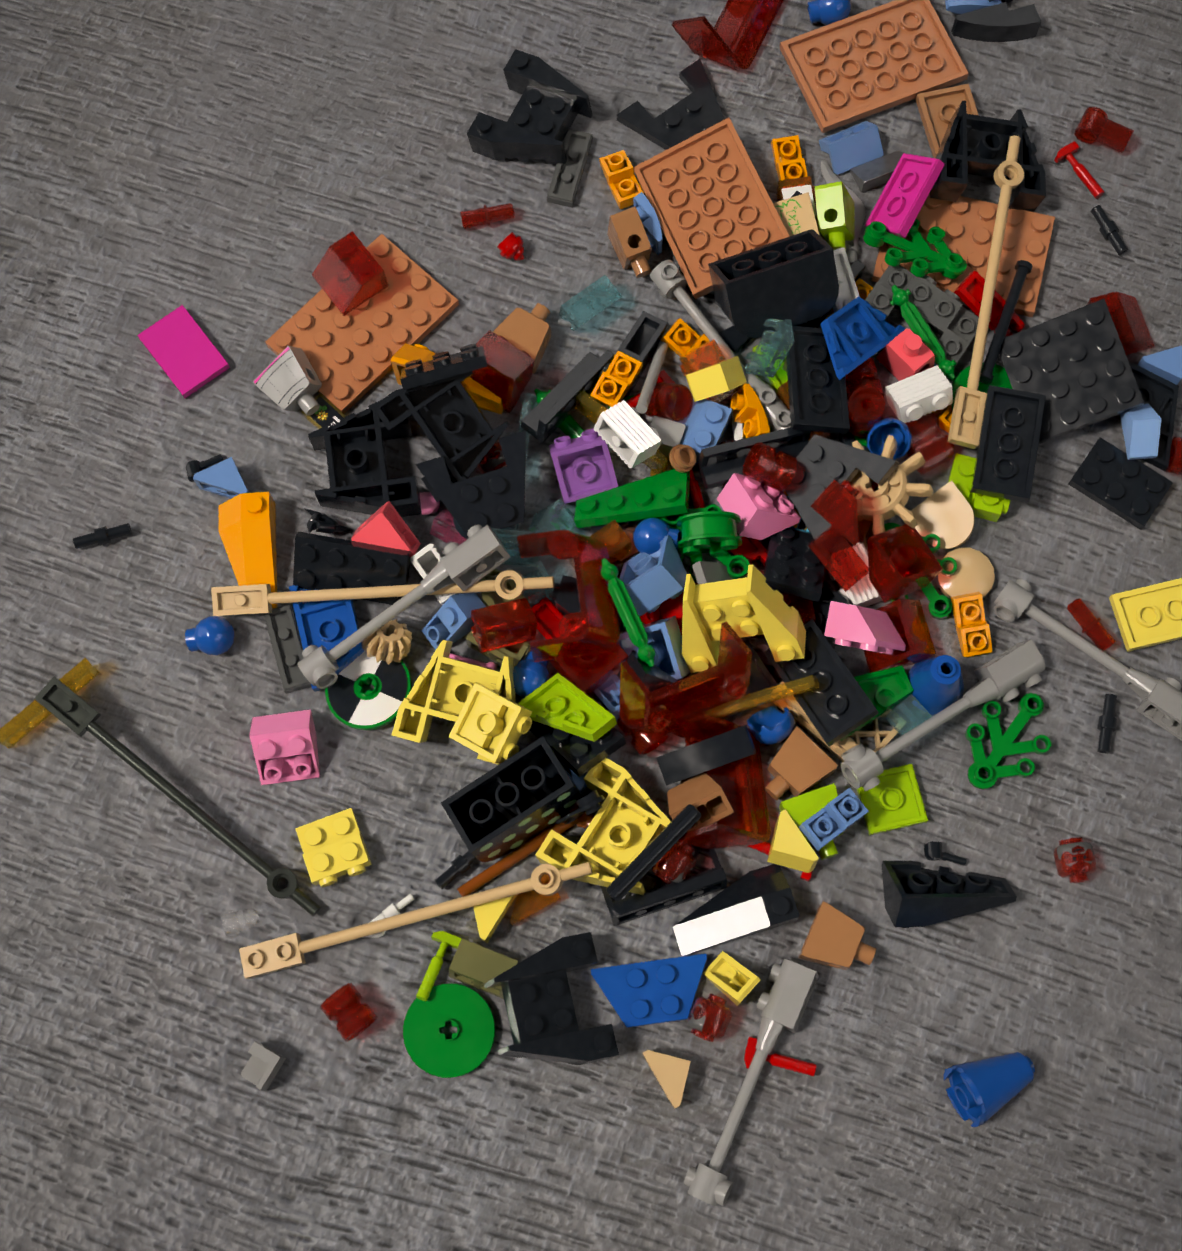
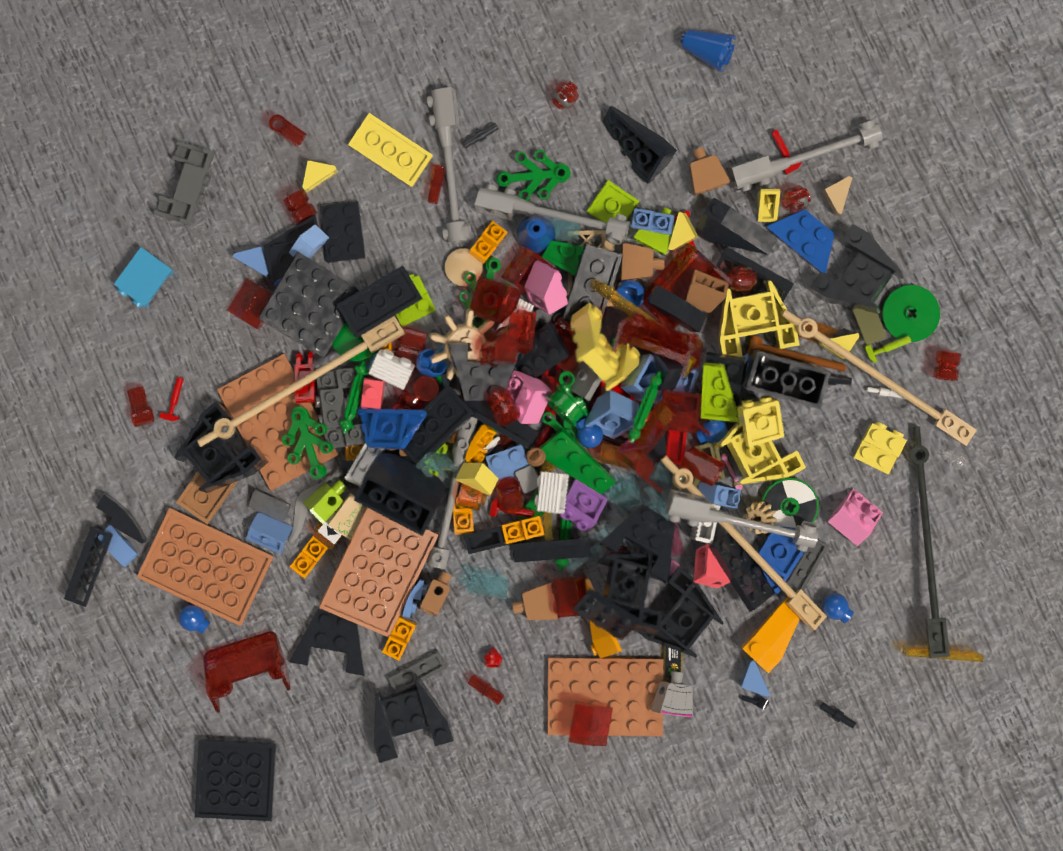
camera: 135 degrees left, 15 degrees up
dark pink tile [137,305,230,398] -> none
light grey panel [241,1041,286,1091] -> none
black piece [304,508,353,534] -> none
black plate [555,789,605,825] -> none
black axle [606,804,702,901] -> none
light grey bar [636,342,668,414] -> none
dark pink tile [865,153,945,238] -> none
tan tile [911,480,975,549] -> none
black hand [924,841,966,866] -> none
black bar [979,260,1033,384] -> none
black bar [1091,205,1128,255] -> none

